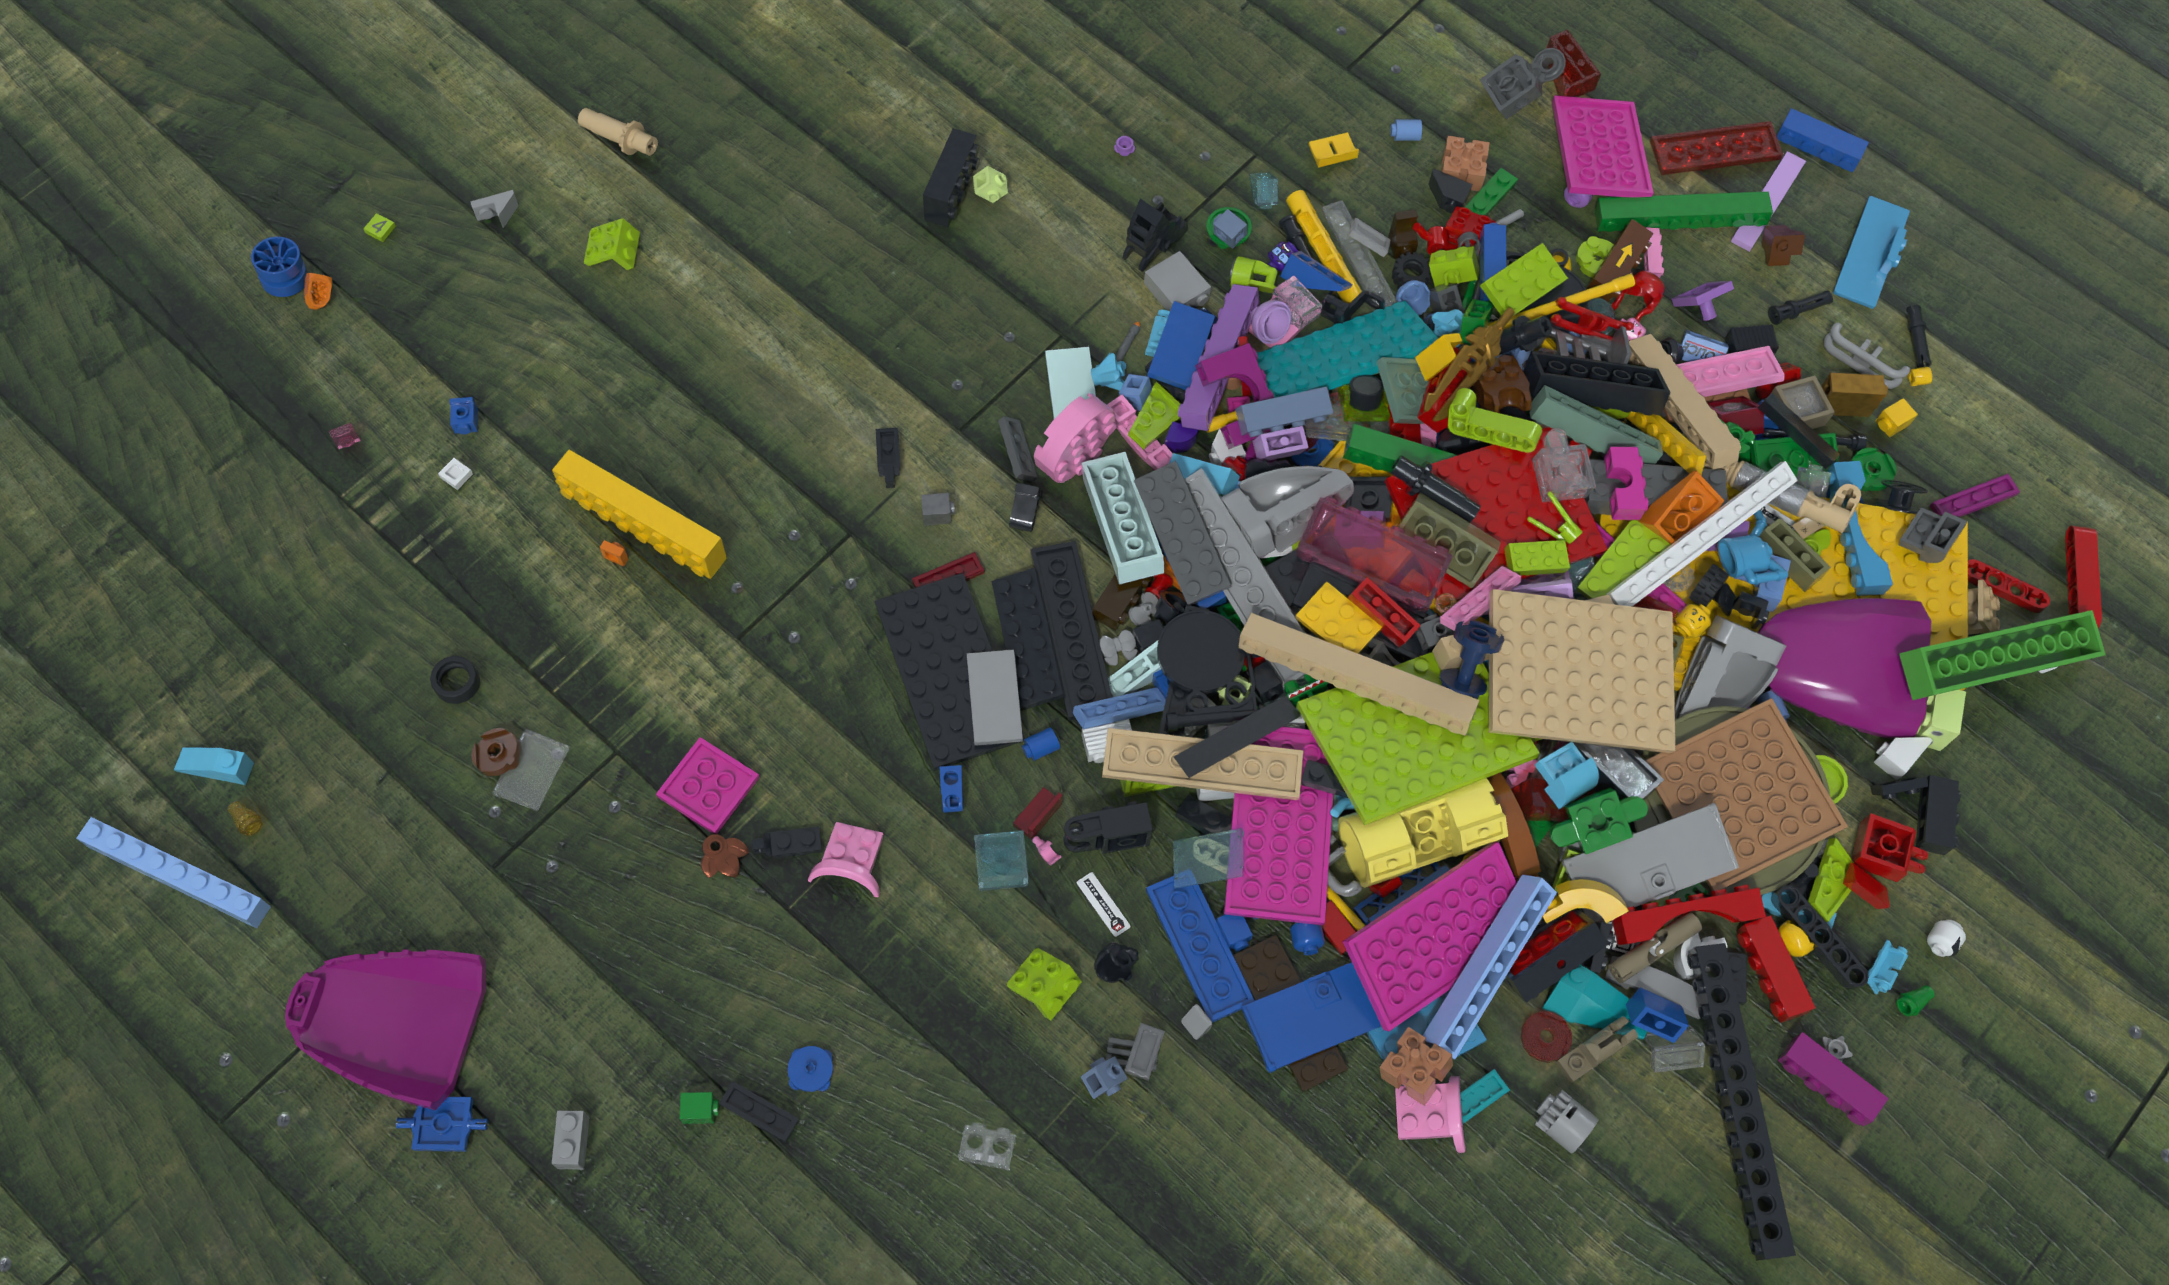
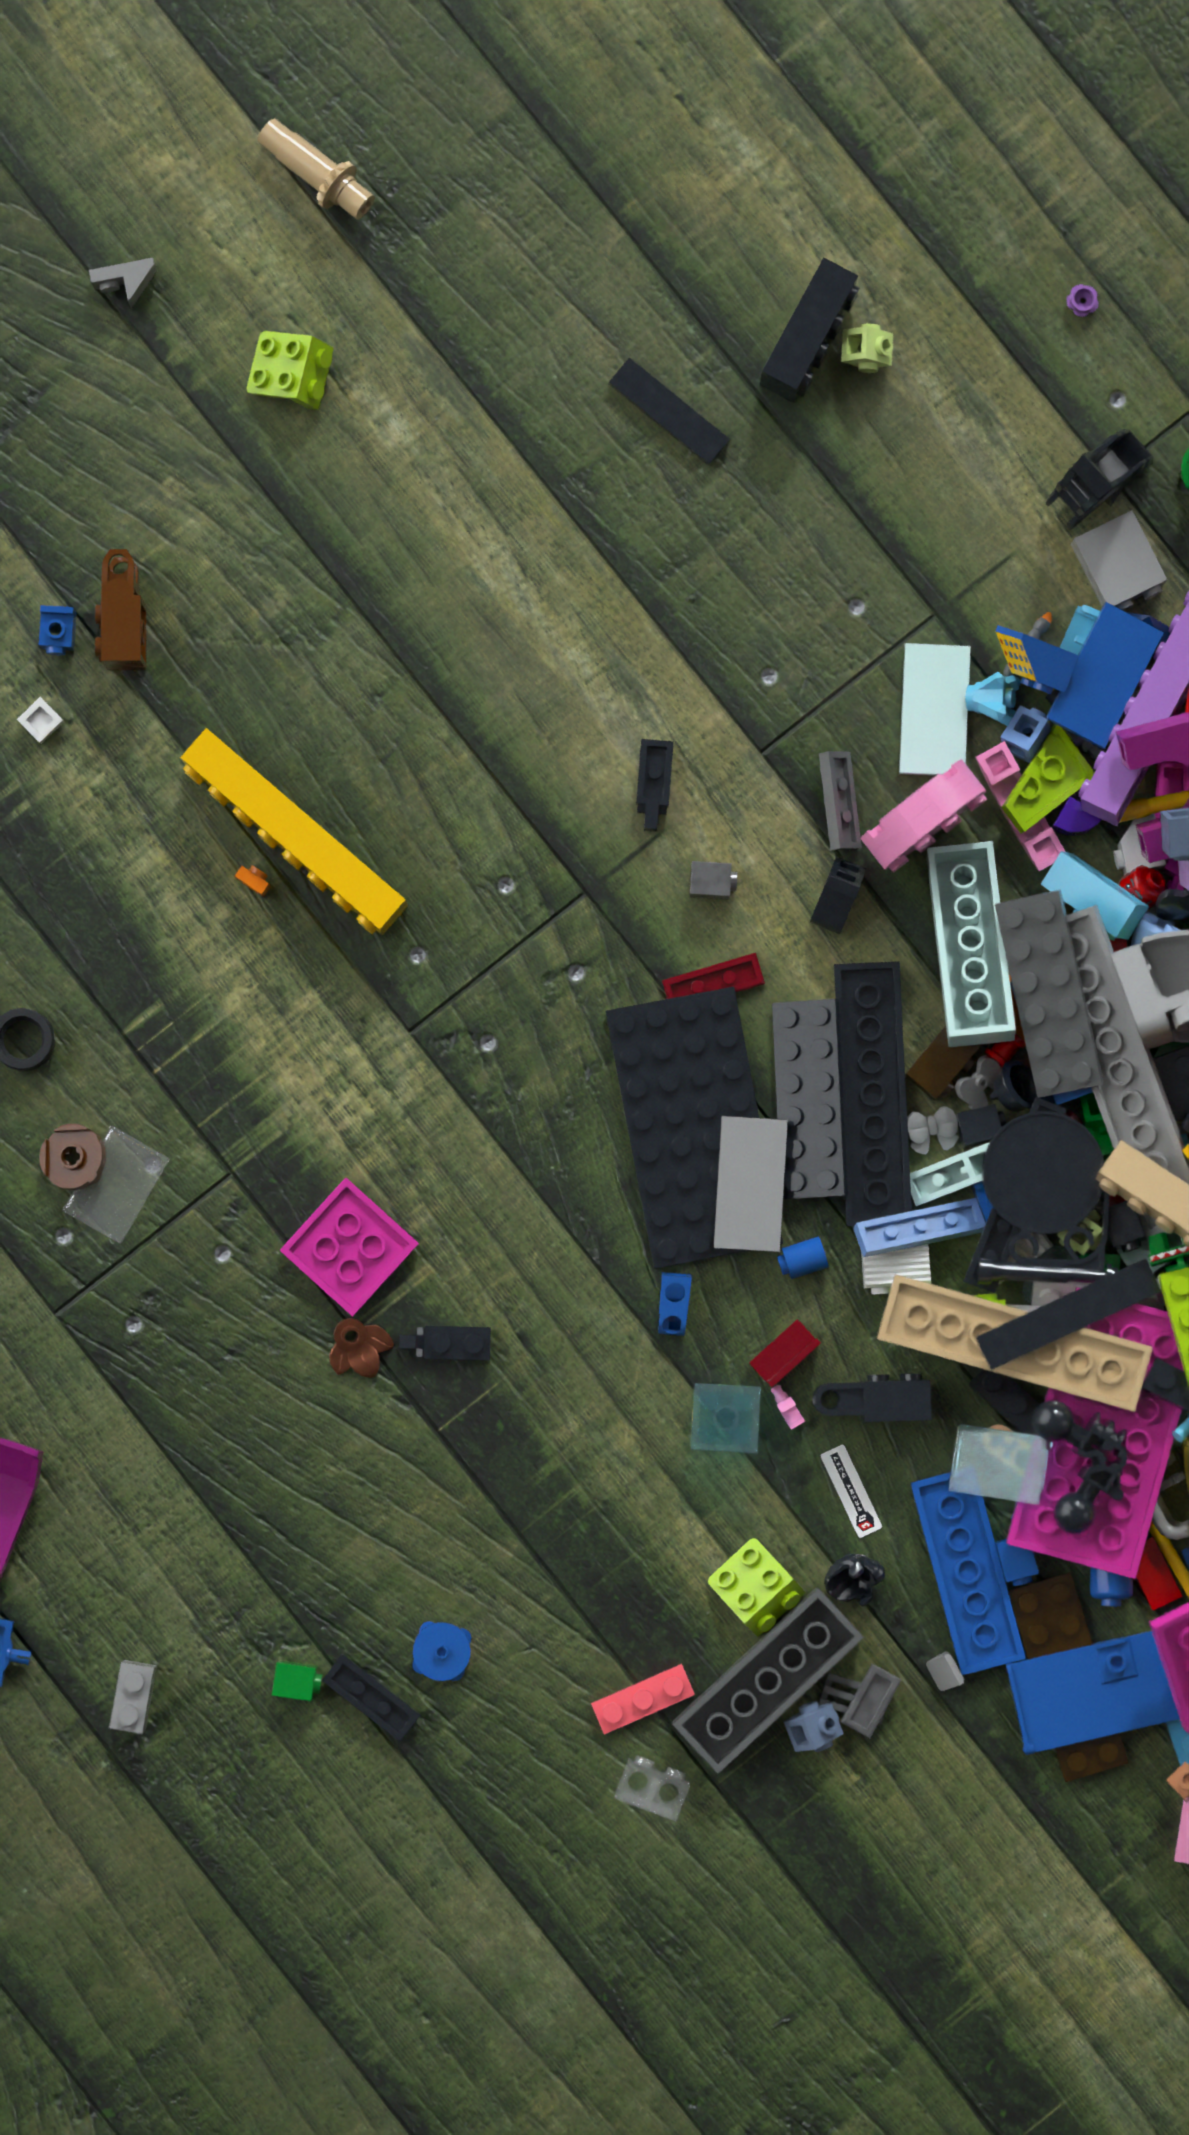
camera: 10 degrees right, 20 degrees up
bright pink piece [808,822,883,897] -> none
none -> reddish brown brick [95,549,147,670]
none -> coral plate [591,1664,695,1734]
none -> black tile [609,357,730,465]
none -> dark grey brick [672,1587,864,1774]
none -> blue slope [995,625,1079,694]
none -> black piece [1033,1400,1127,1534]

